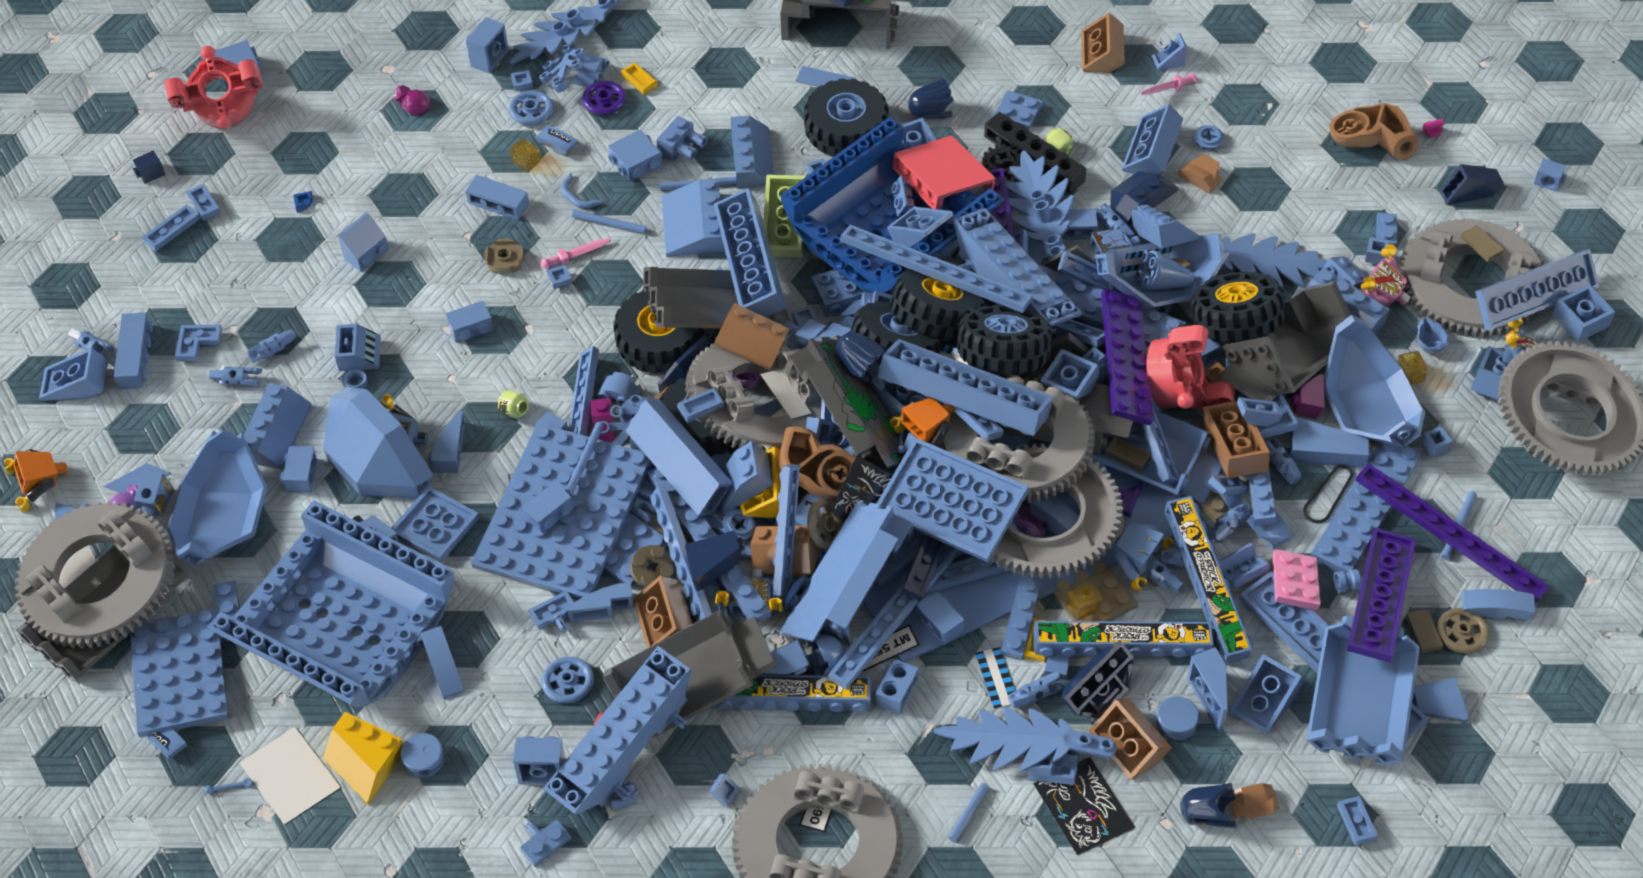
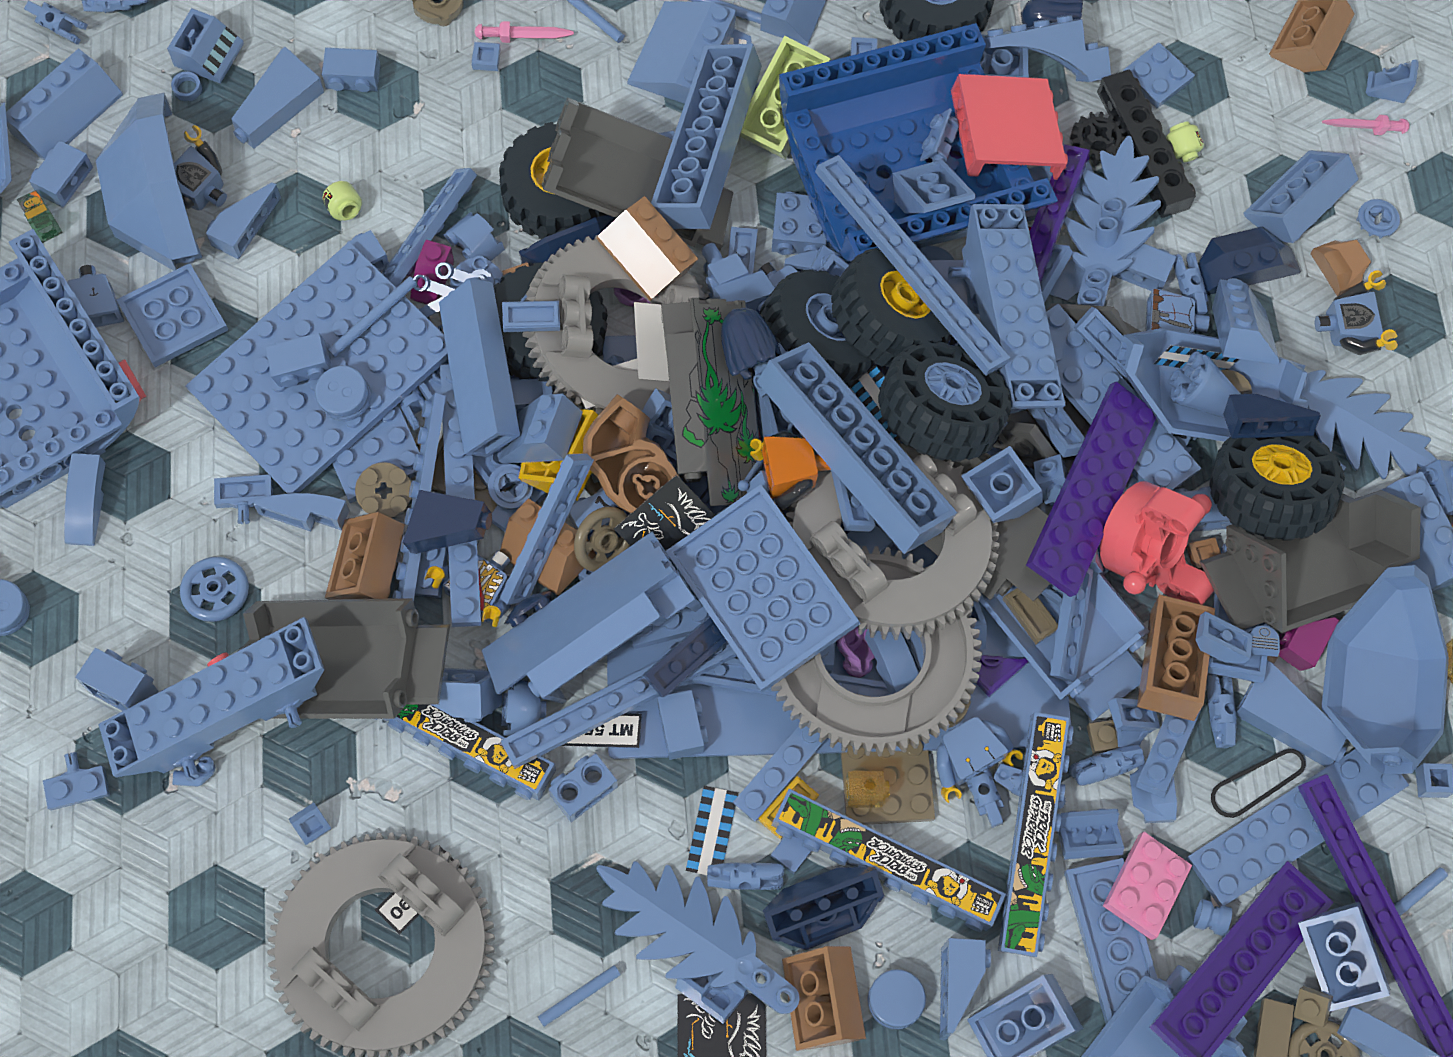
camera: 20 degrees right, 15 degrees up
none -> clear green leg [16,190,63,243]
none -> medium blue slope [231,47,324,149]
none -> medium blue head [315,365,371,421]
none -> medium blue arch [982,15,1111,82]
none -> dark blue slope [1223,394,1321,438]
none -> medium blue tile [1250,626,1280,657]
none -> dark tan plate [1294,986,1333,1028]
none -> medium blue slope [1298,902,1391,1011]
none -> torso [1315,270,1398,355]

